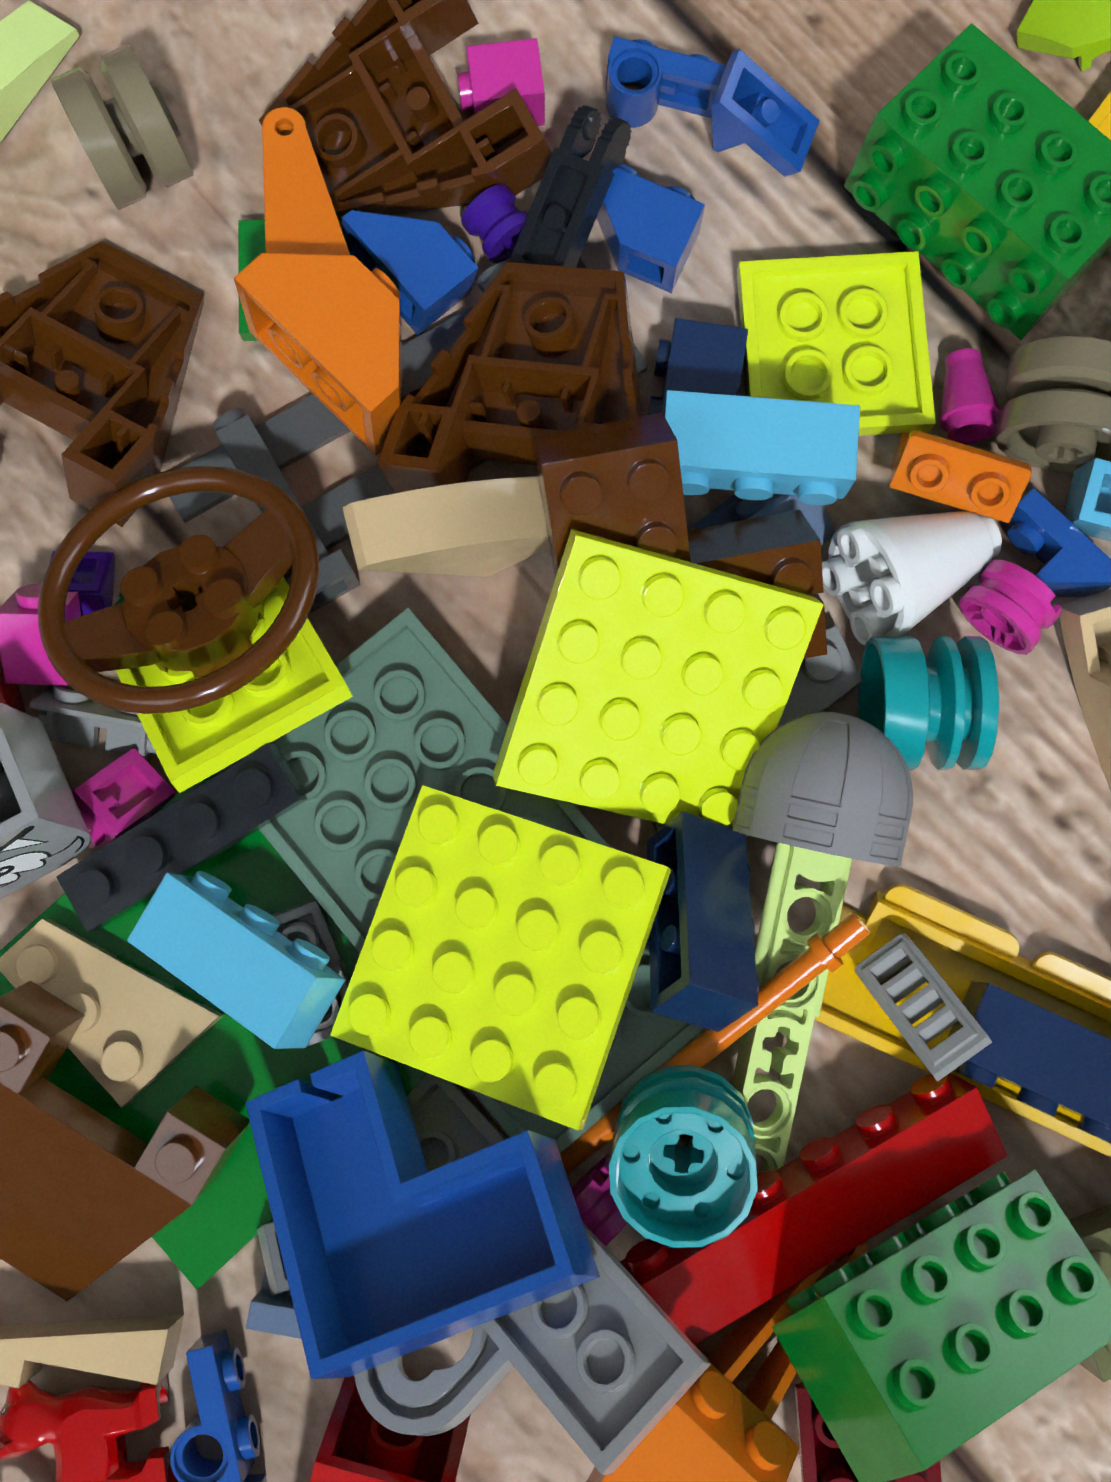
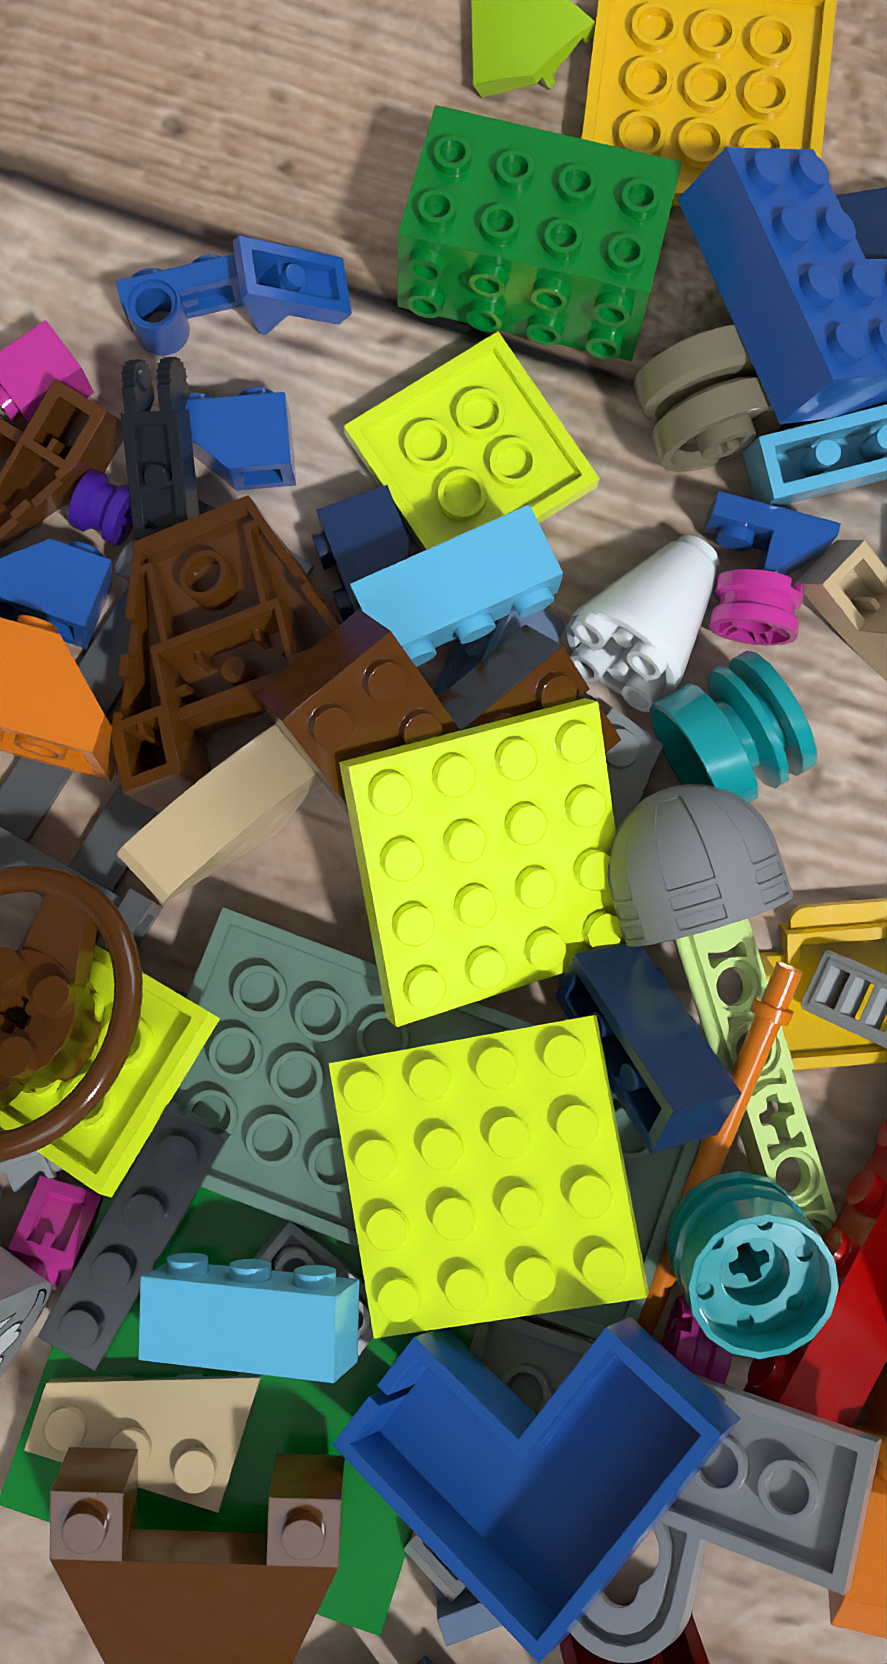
camera: 30 degrees left, 0 degrees up
orange bracket [889,430,1032,523] -> none
dark pink cone [939,348,1001,445] -> none

